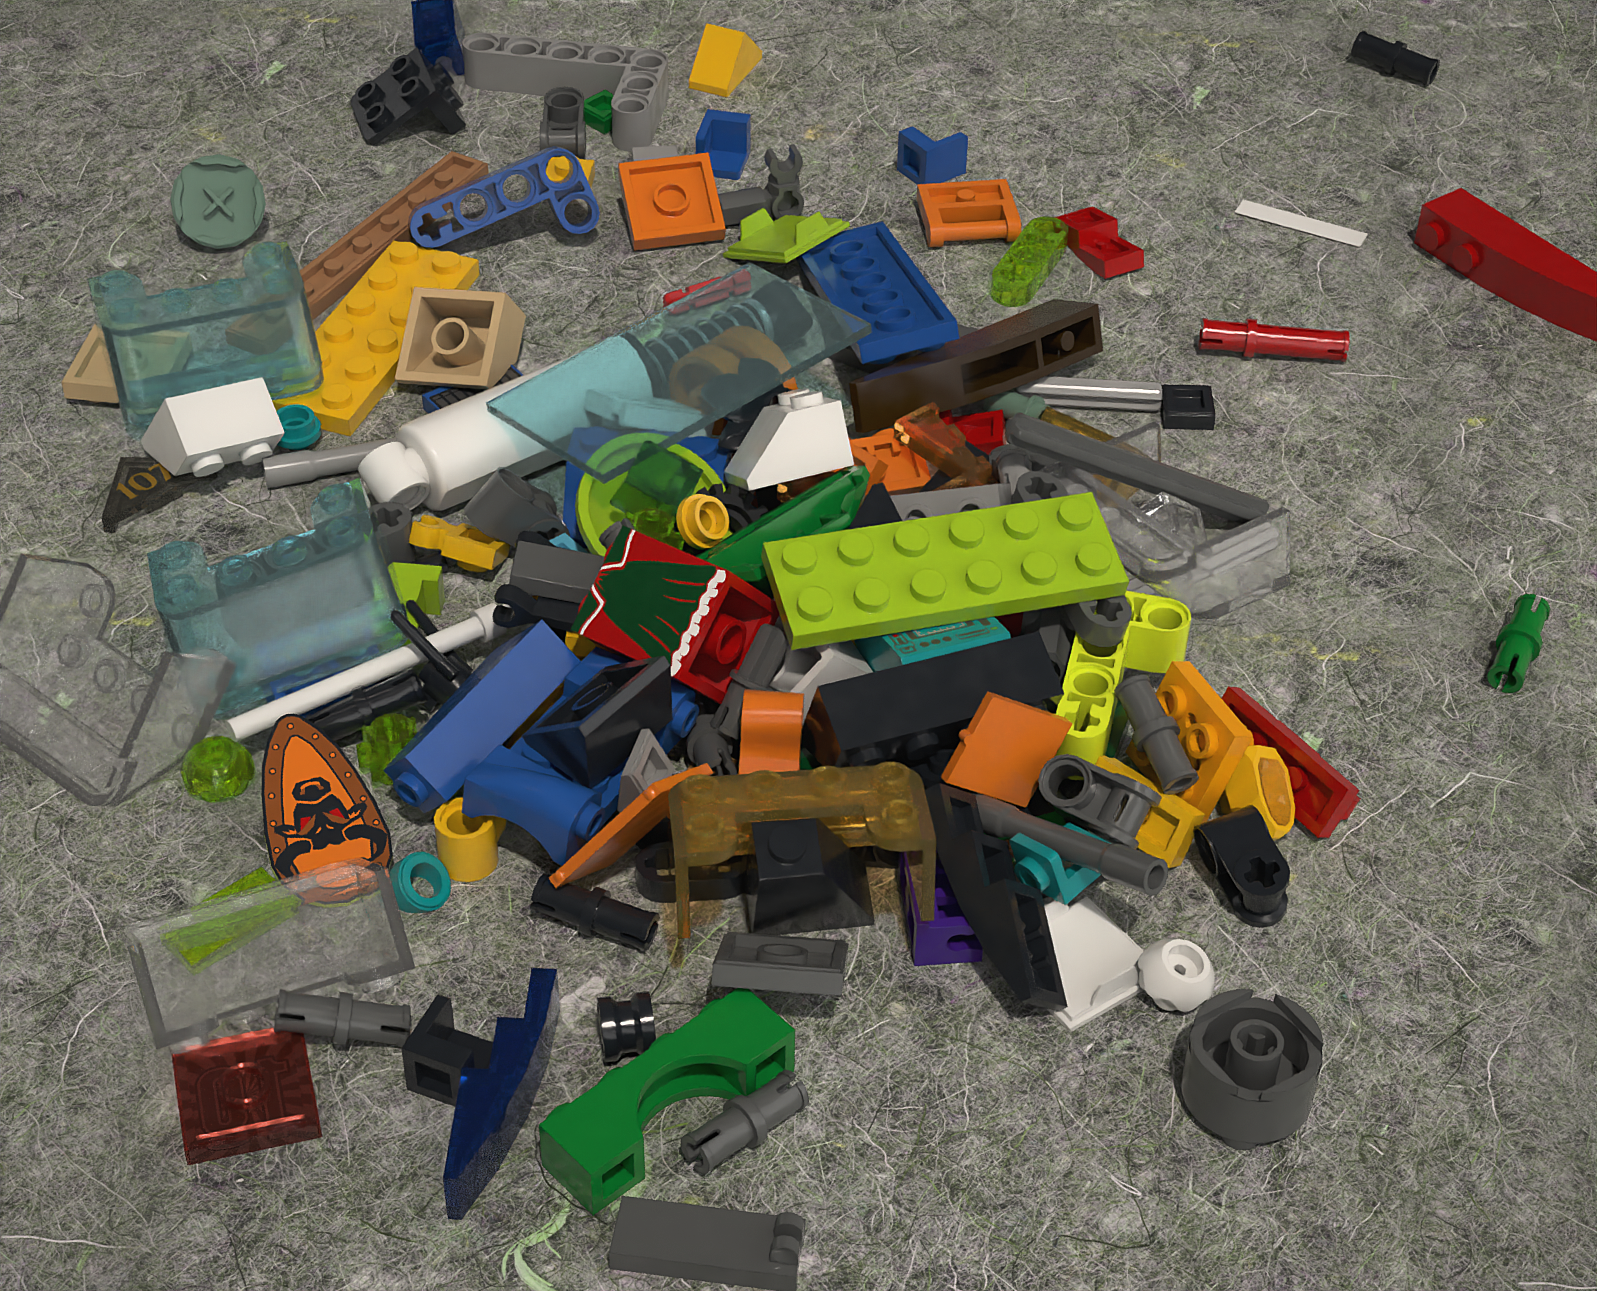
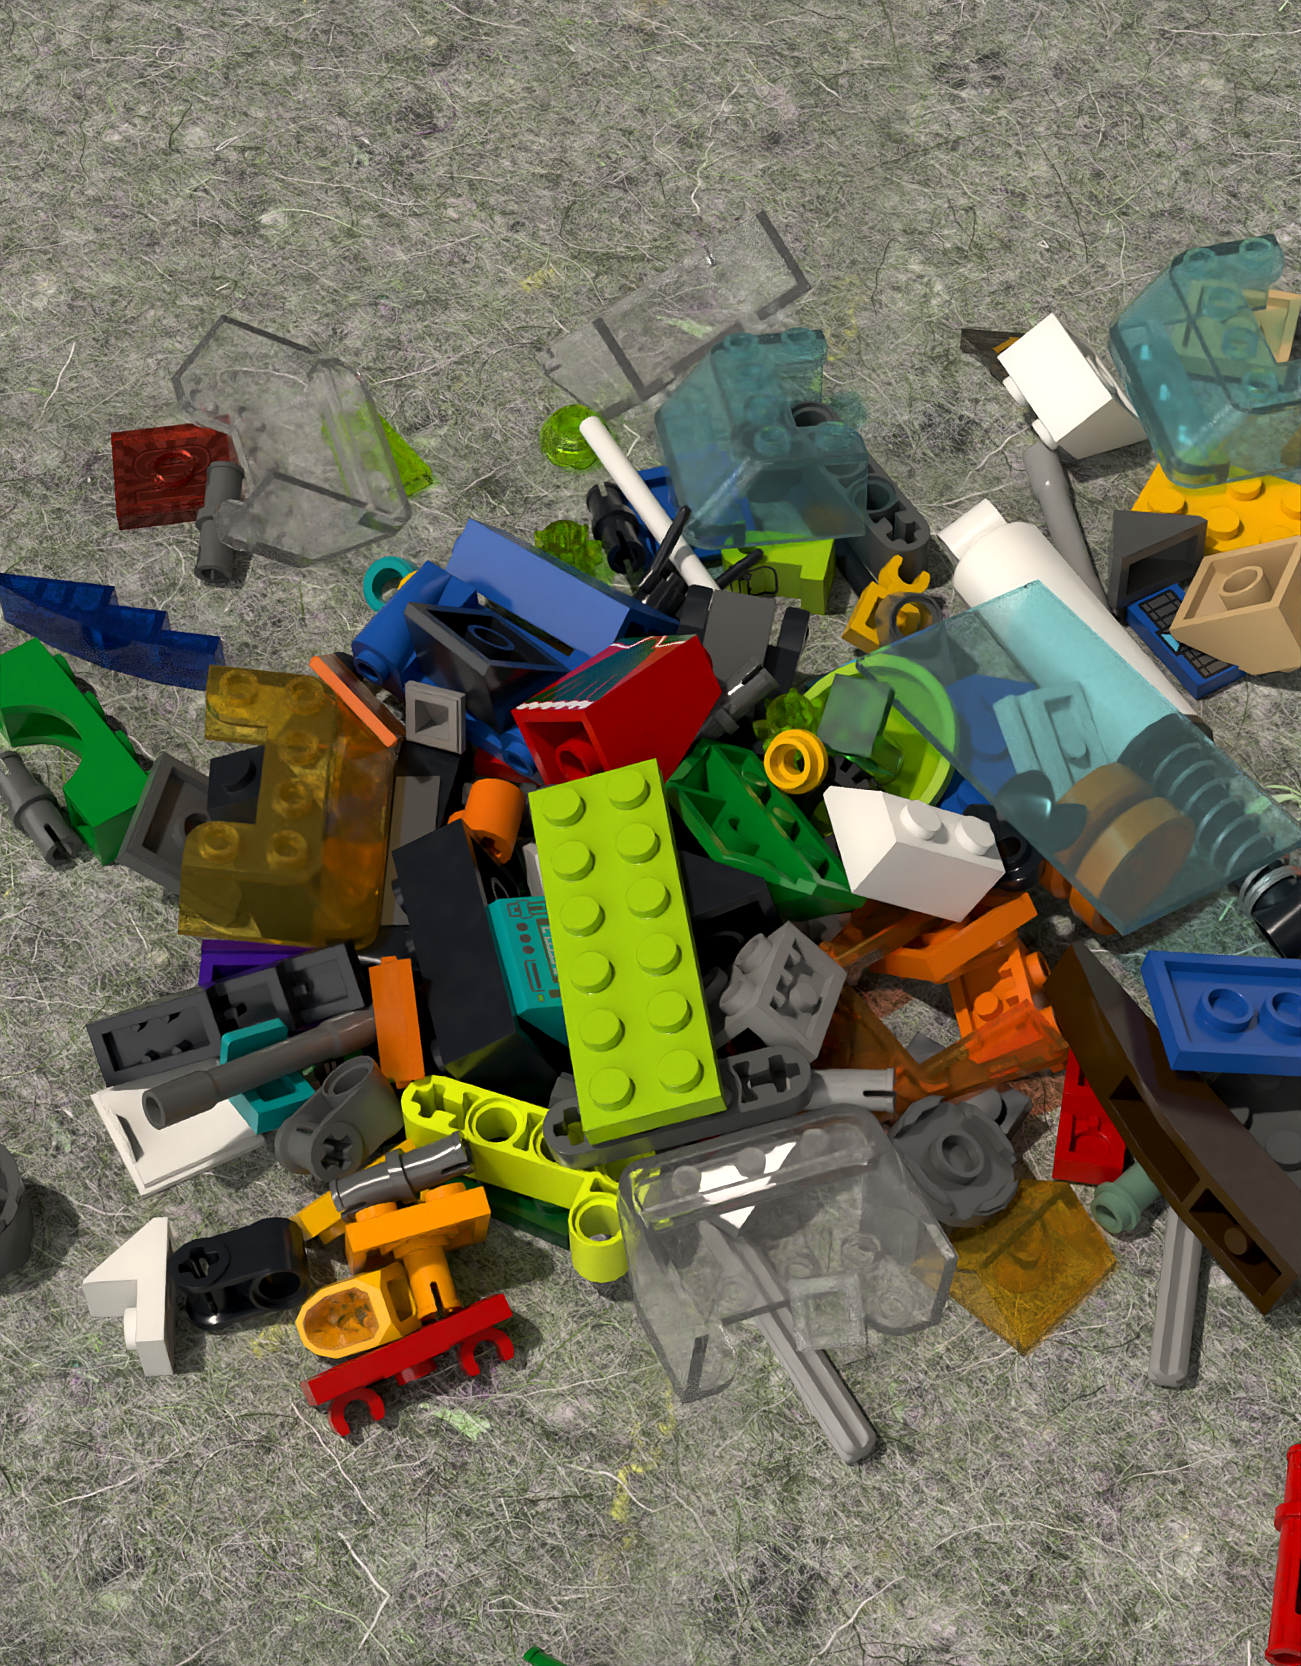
camera: 100 degrees right, 10 degrees up
shield [261,713,393,910] -> none
teal plate [276,404,322,450] -> none
black panel [401,994,499,1110] -> none
black wheel [596,991,656,1062] -> none
dark grey axle [1004,413,1270,525] -> none
white plate [1138,938,1215,1012] -> none
black tile [1161,384,1216,430] -> none
none -> white slope [82,1217,177,1376]
none -> dark grey slope [1108,510,1208,610]

